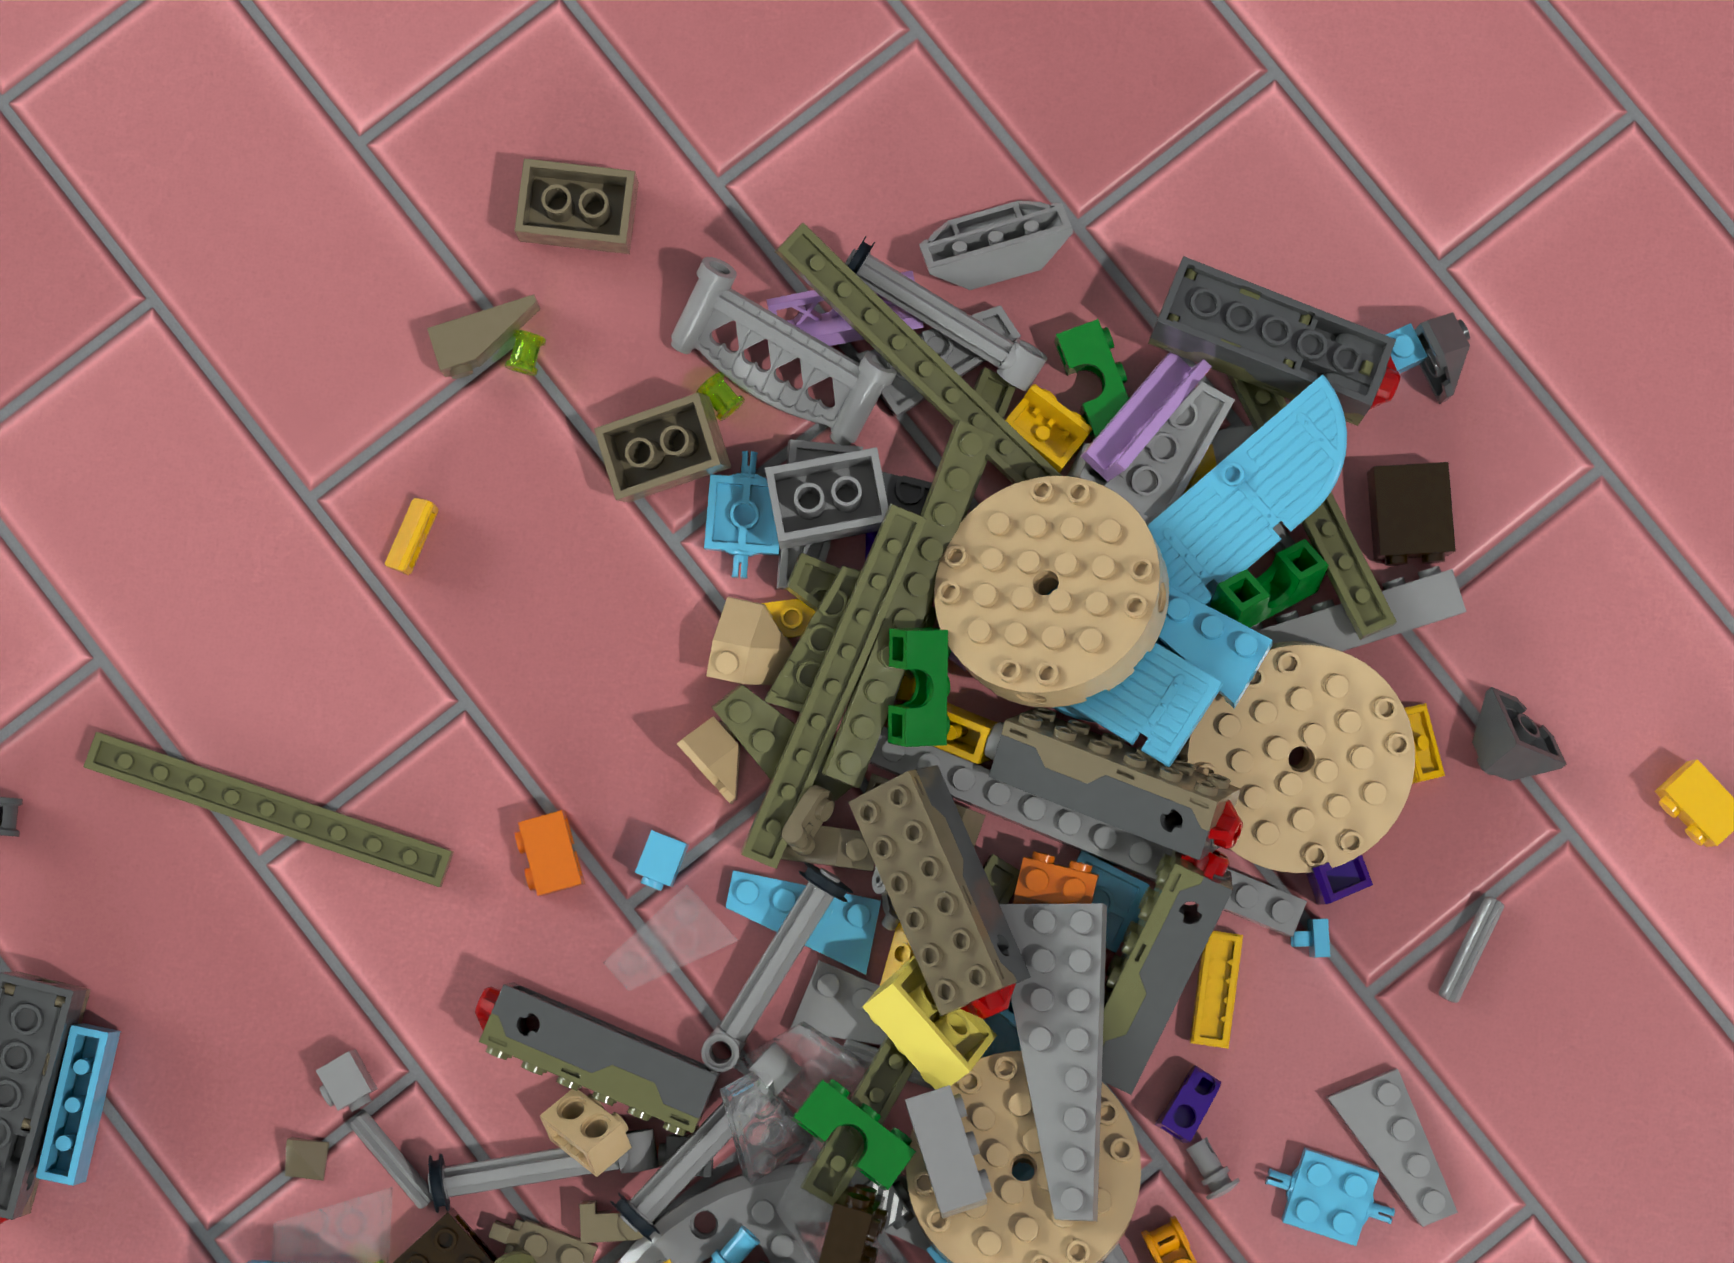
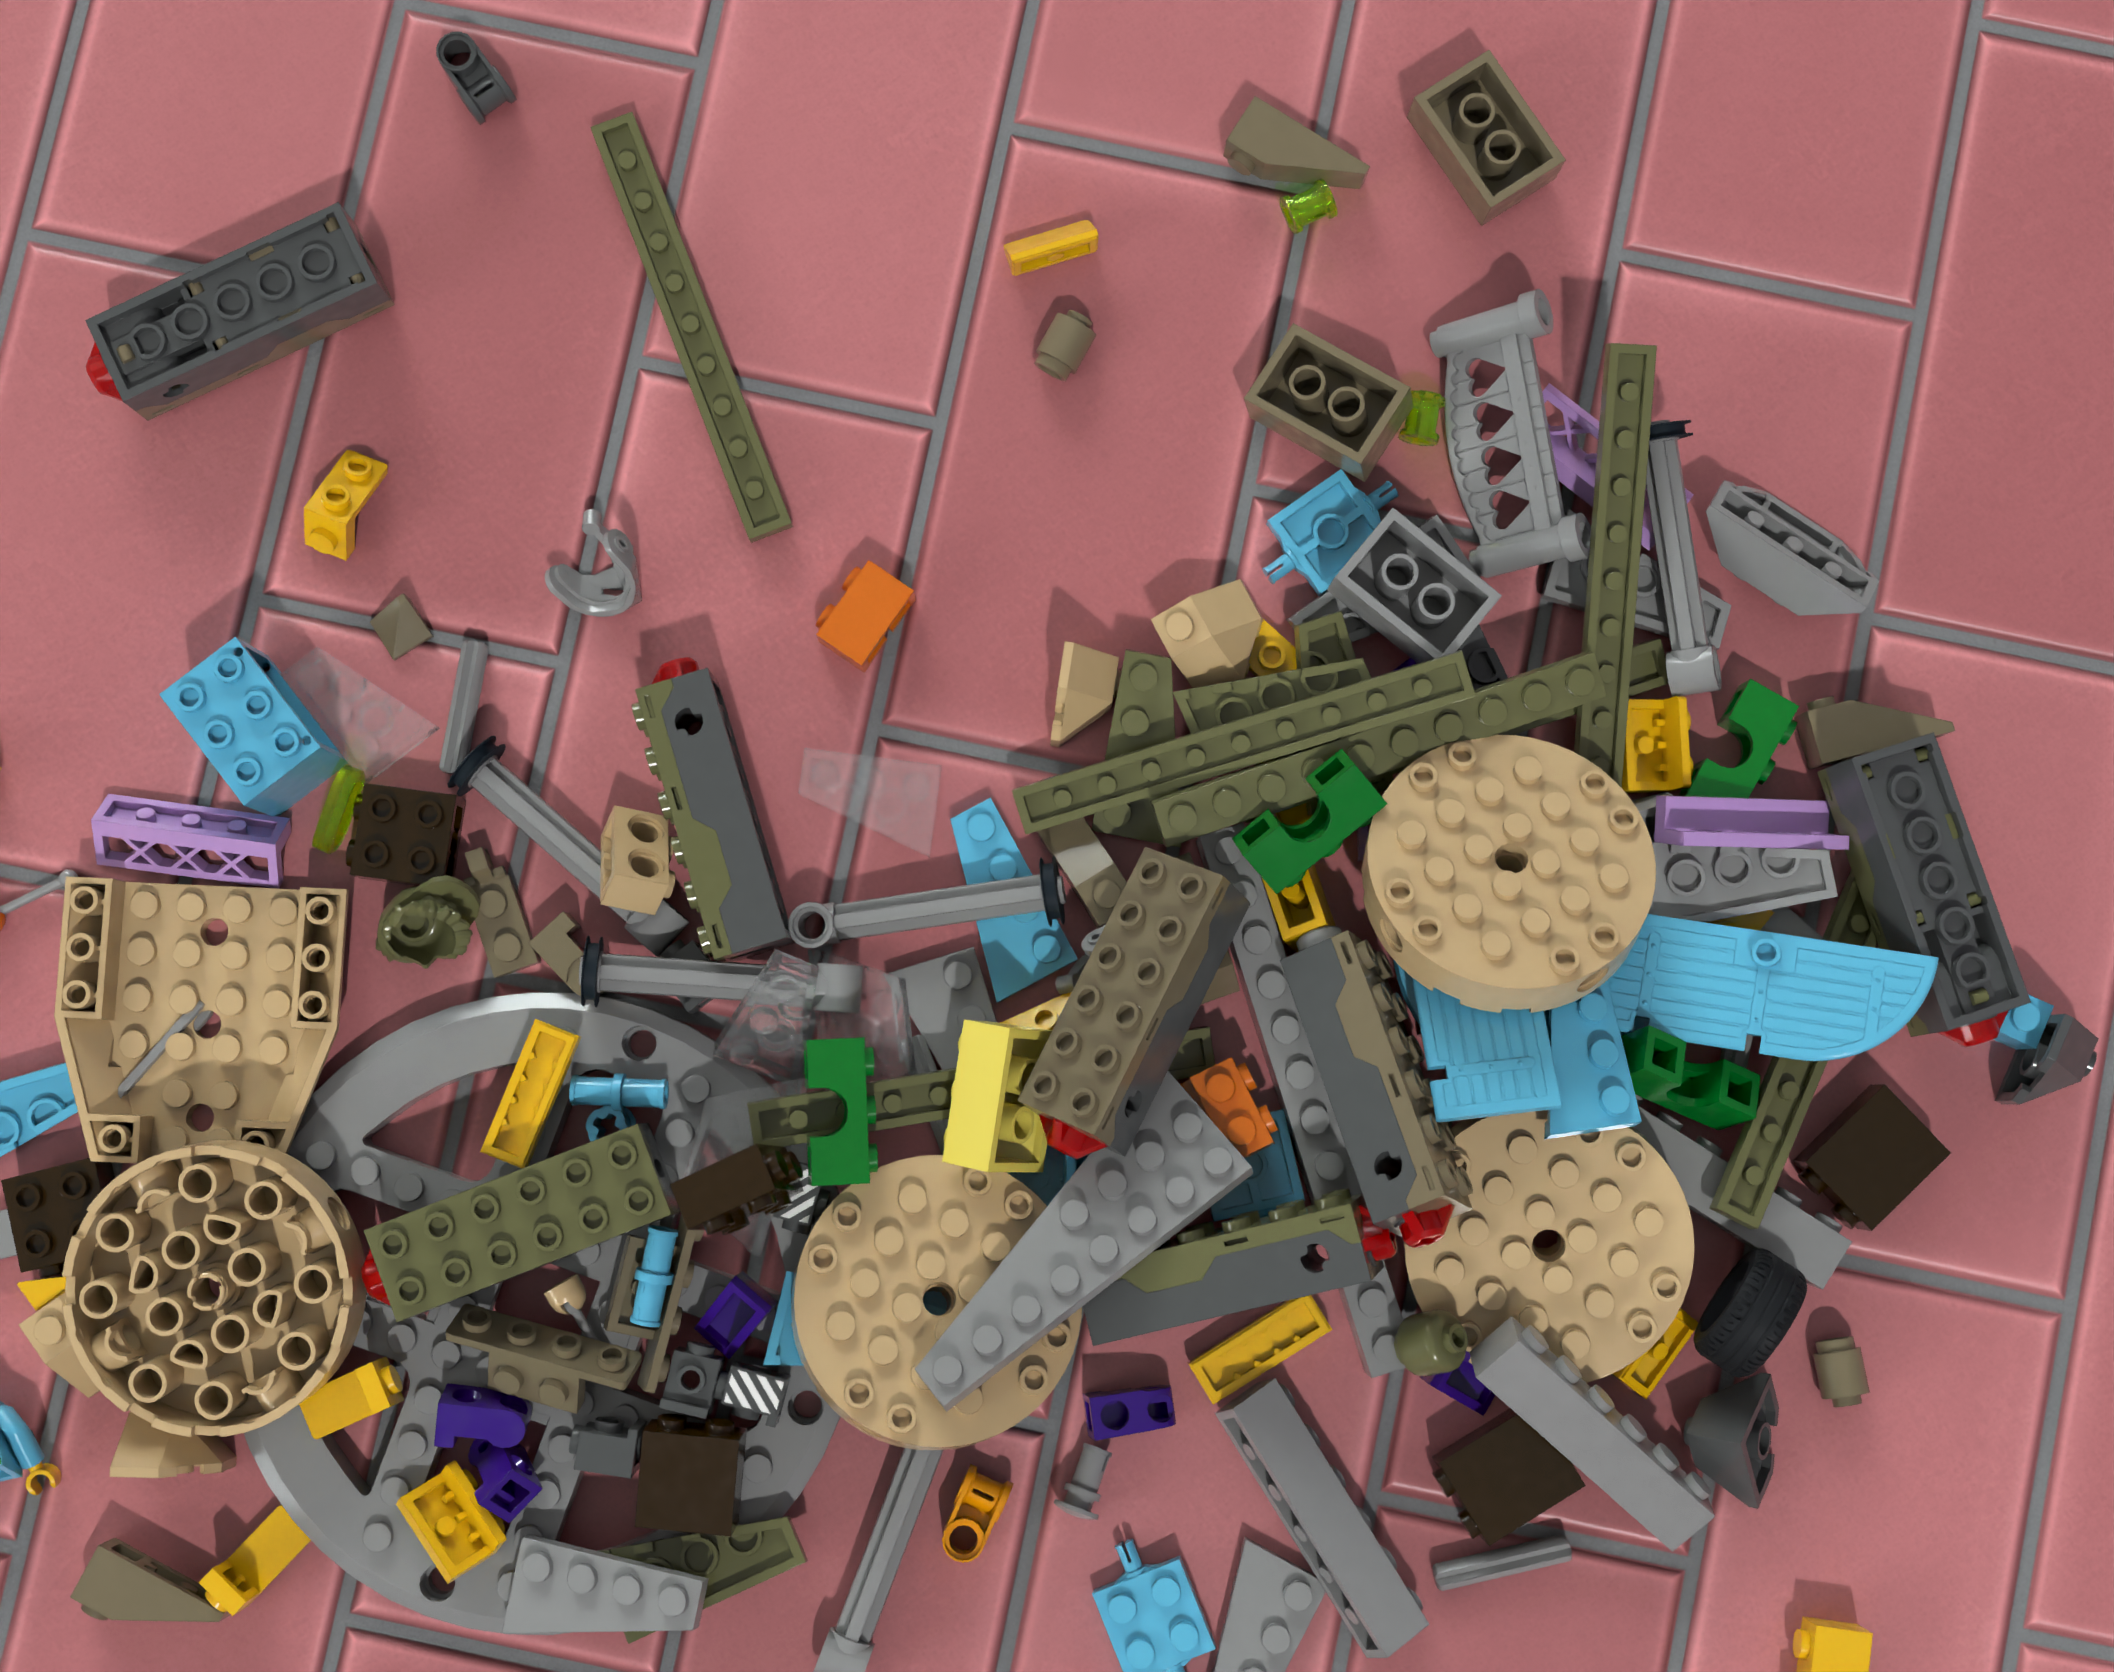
camera: 45 degrees right, 0 degrees up
medium azure brick [36,1023,121,1186] -> none
light grey brick [316,1049,378,1112] -> none
medium azure brick [635,830,689,891] -> none
dark tan plate [782,784,835,856] -> none
light grey brick [905,1085,992,1219] -> none
medium azure tile [1290,919,1331,958] -> none
none -> yellow bracket [304,450,388,561]
none -> light grey helmet [545,509,642,617]
none -> dark tan brick [1034,310,1096,381]
none -> light grey brick [1215,1378,1429,1658]
none -> olive head [1394,1309,1468,1377]
none -> dark brown brick [1432,1408,1586,1546]
none -> light grey brick [1468,1316,1715,1552]
none -> black tyre [1693,1248,1807,1378]
none -> dark tan slope [1794,696,1955,770]
none -> dark tan brick [1813,1336,1870,1407]

